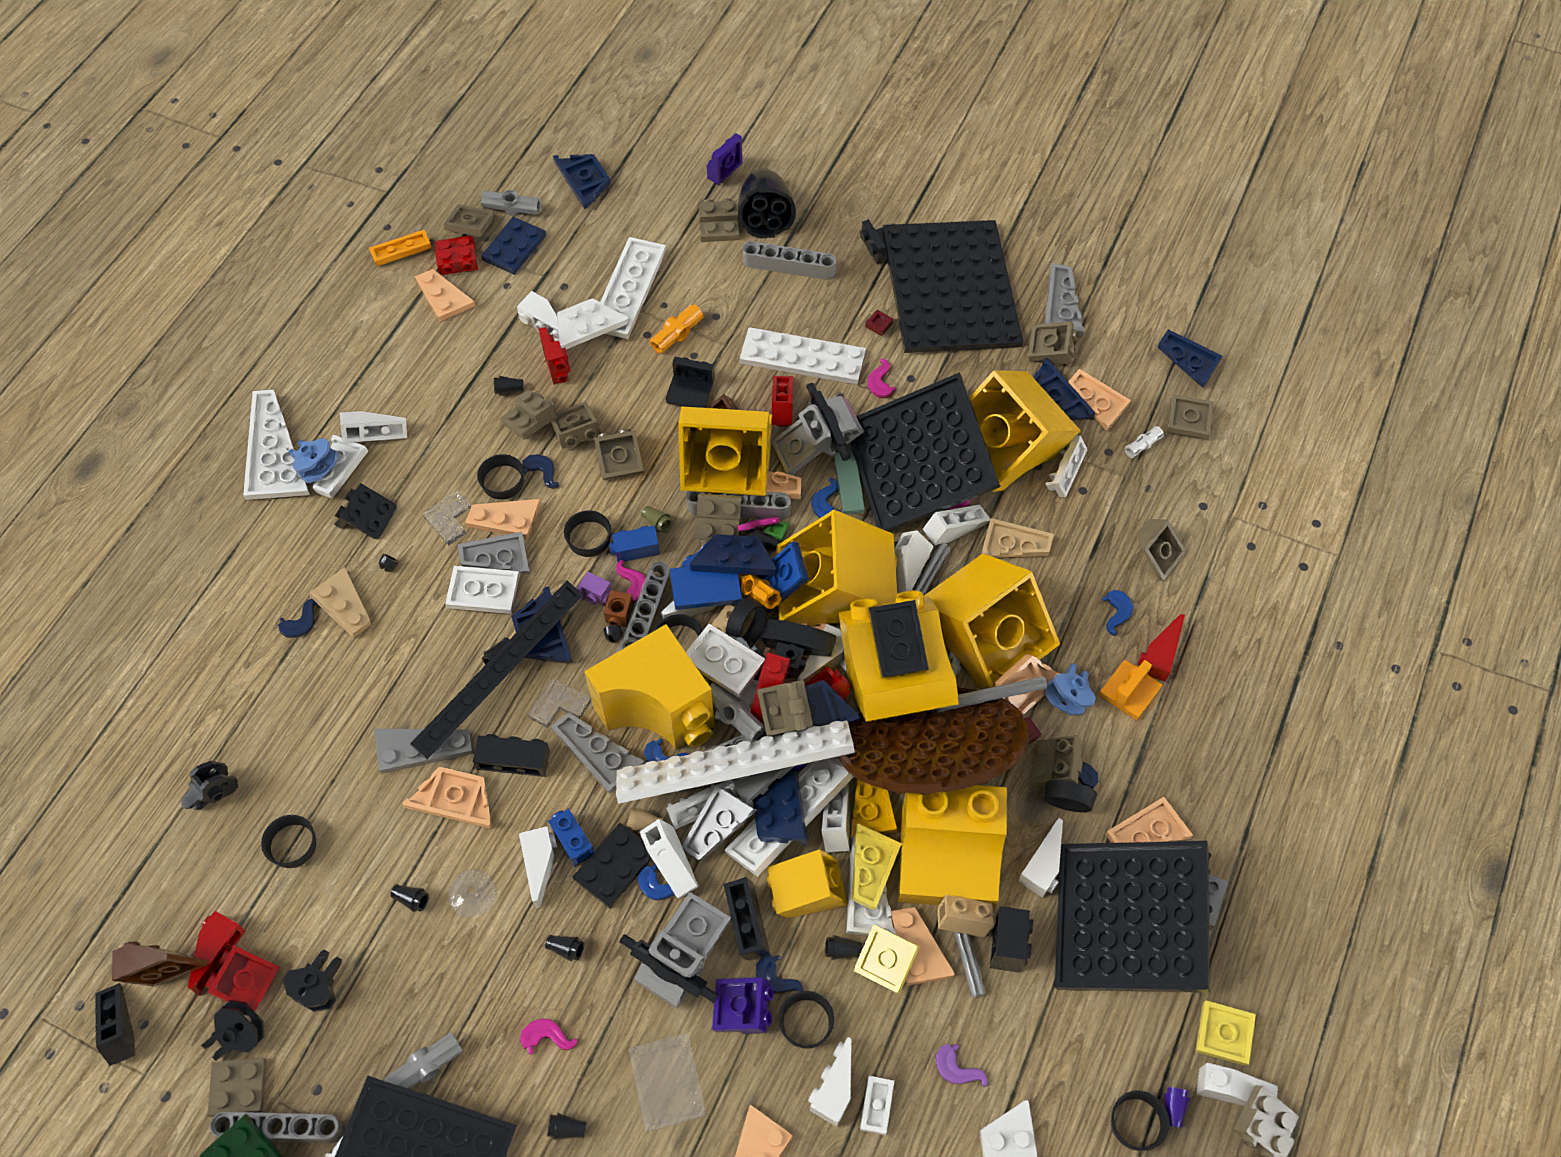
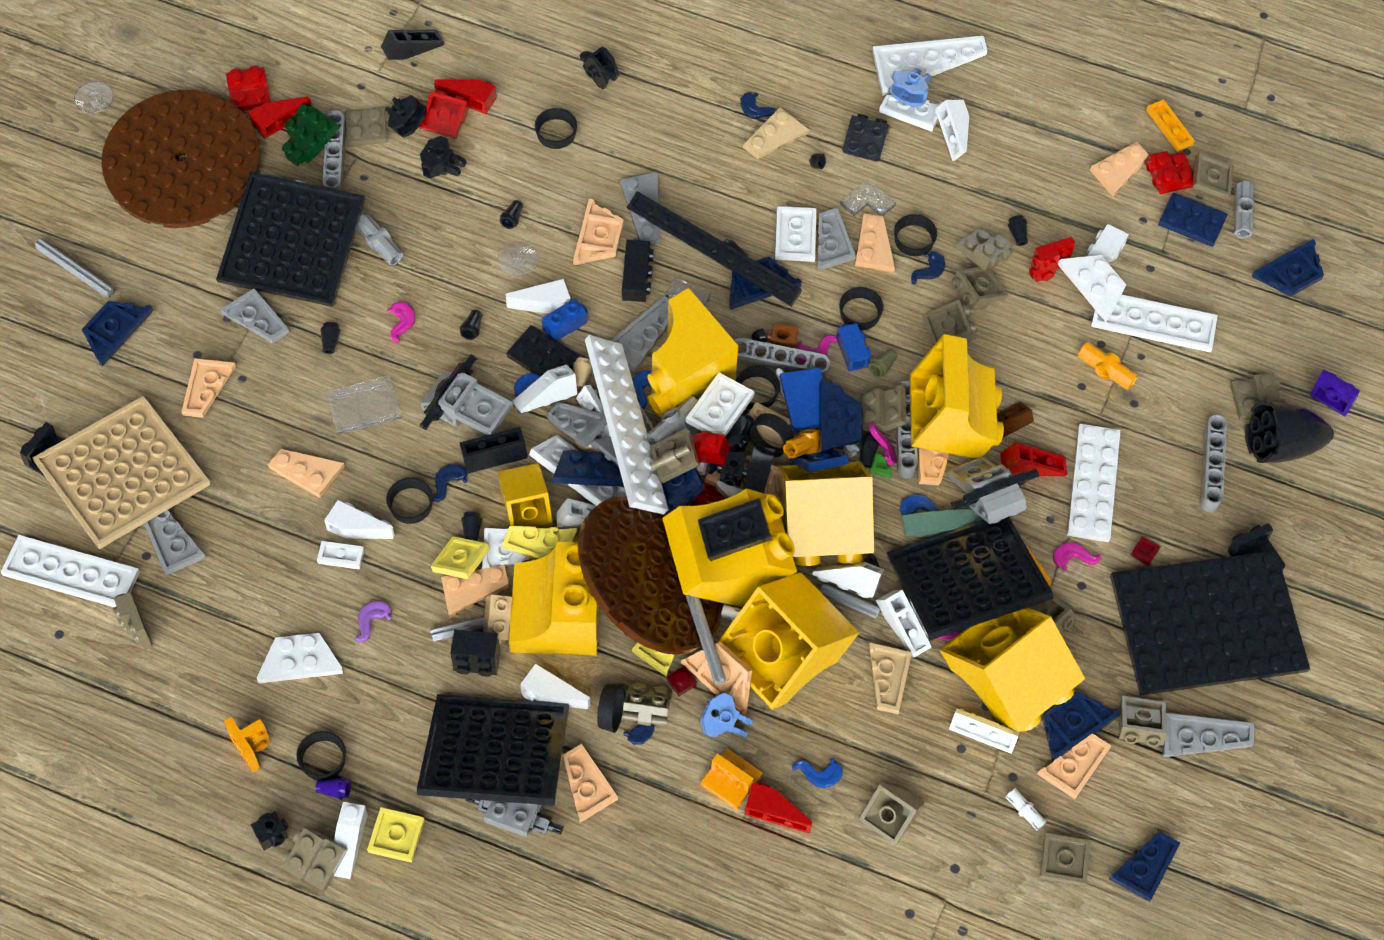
camera: 85 degrees right, 0 degrees up
reddish brown slope [112,942,207,987] -> none
medium lavender brick [576,572,612,606] -> none
black bracket [665,356,715,408] -> none
dark purple plate [712,977,774,1034] -> none

